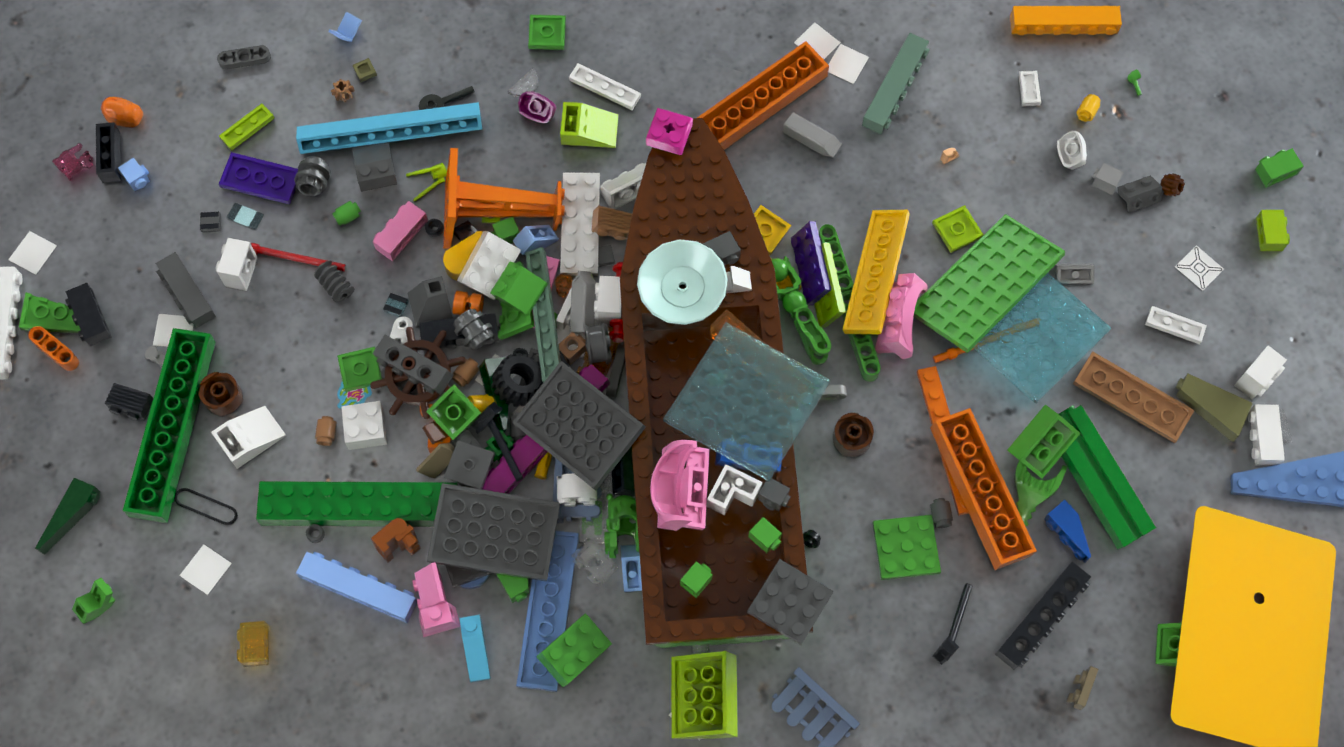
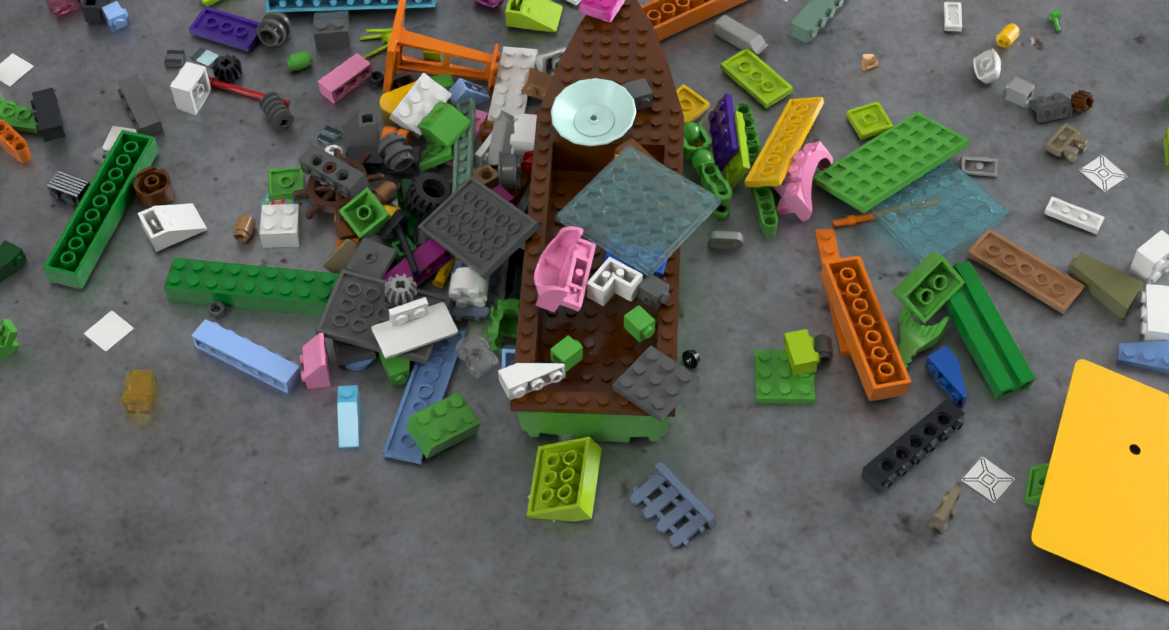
camera: 10 degrees right, 15 degrees down
black piece [174,488,238,525] -> none
dark orange hips [371,518,421,563] -> none
bright pink torso [419,602,461,637] -> none
white slope [726,266,752,293] -> none
reddish brown brick [833,413,874,457] -> none
black piece [933,583,973,665] -> none
none -> black gear [212,54,242,83]
none -> white bracket [371,297,458,359]
none -> light grey gear [384,273,417,306]
none -> white slope [498,363,565,400]
none -> lime plate [720,48,793,109]
none -> lime brick [783,329,820,376]
none -> white sticker [961,457,1015,503]
none -> dark tan plate [1045,124,1089,163]

